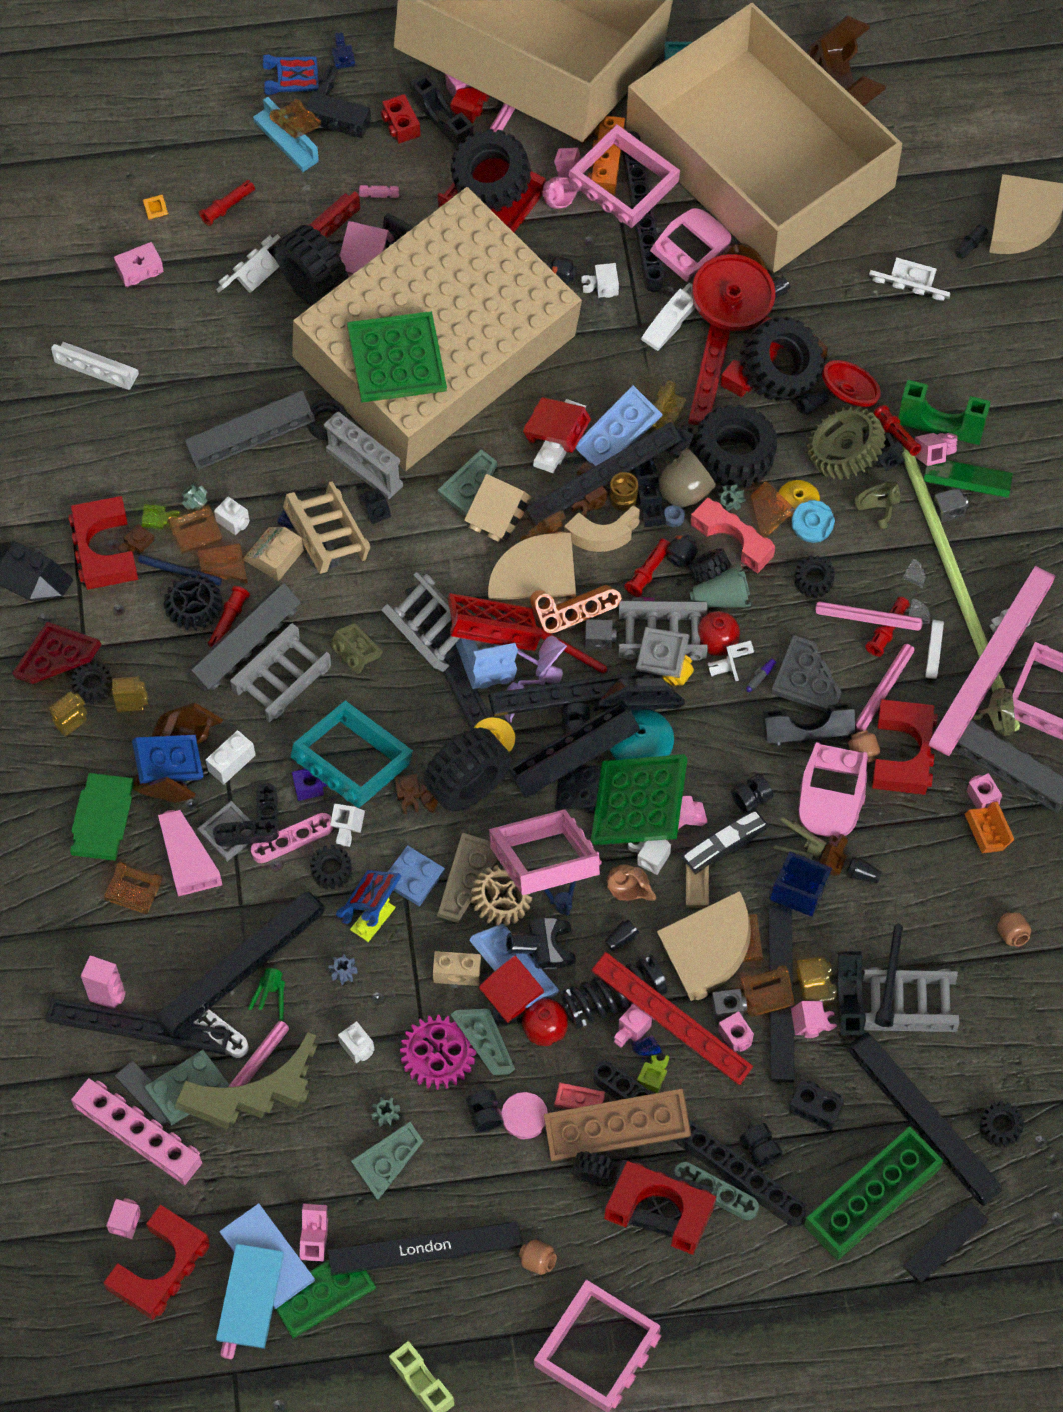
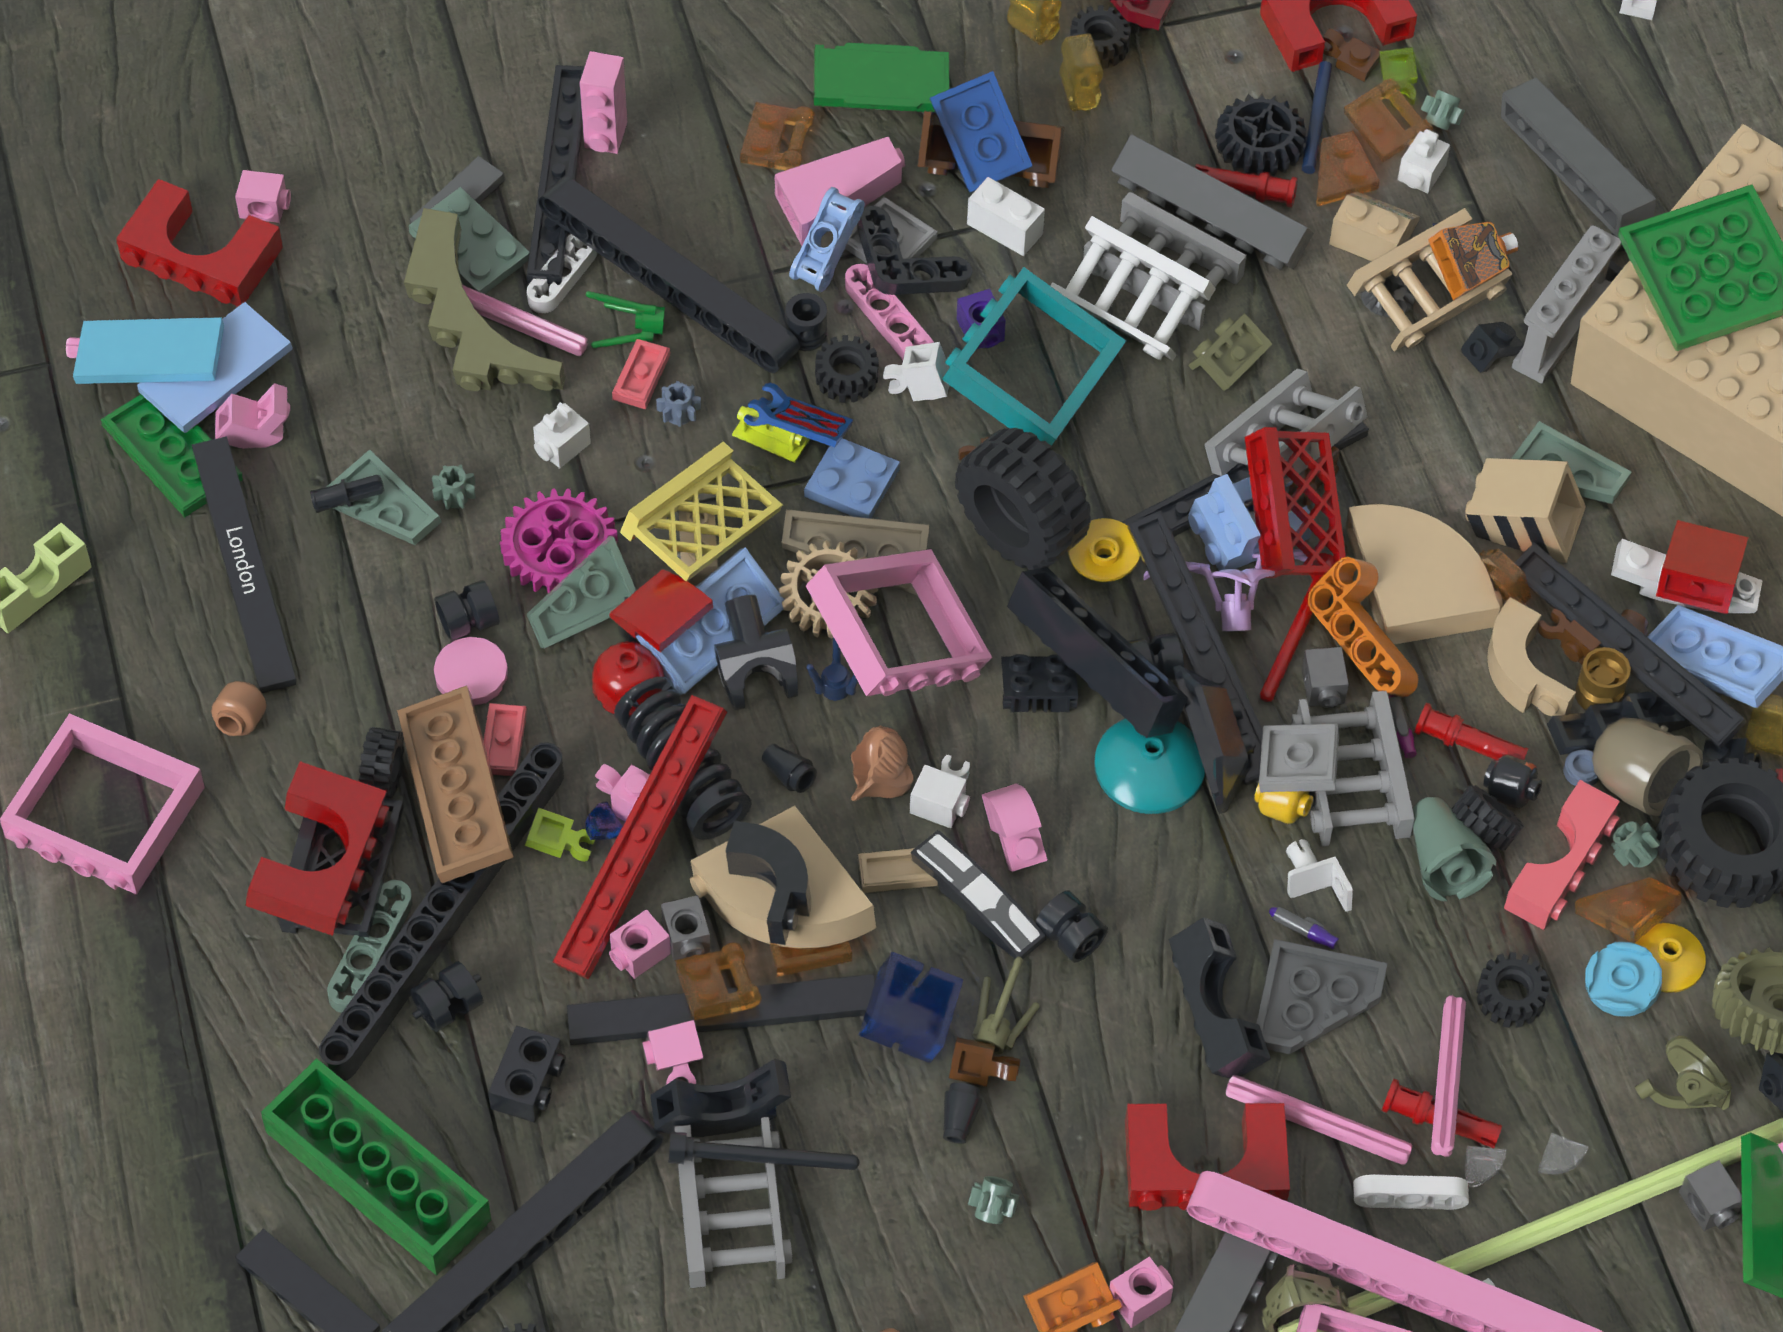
camera: 80 degrees right, 5 degrees down
bright pink brick [71,1078,202,1186] -> none
green plate [591,754,688,845] -> none
red cylinder [698,611,740,656] -> none
clear yellow brick [796,956,837,1006] -> none
bright pink slope [798,742,868,838] -> none
nougat head [848,730,880,764] -> none
none -> black axle [310,475,384,513]
none -> coral plate [612,339,670,410]
none -> light yellow fence [620,441,783,582]
none -> black arch [725,821,811,945]
none -> black piece [785,293,827,352]
none -> light blue piece [789,187,865,292]
none -> sand green gear [968,1176,1020,1224]
none -> white fence [1050,216,1216,361]
none -> torso [1428,222,1518,300]

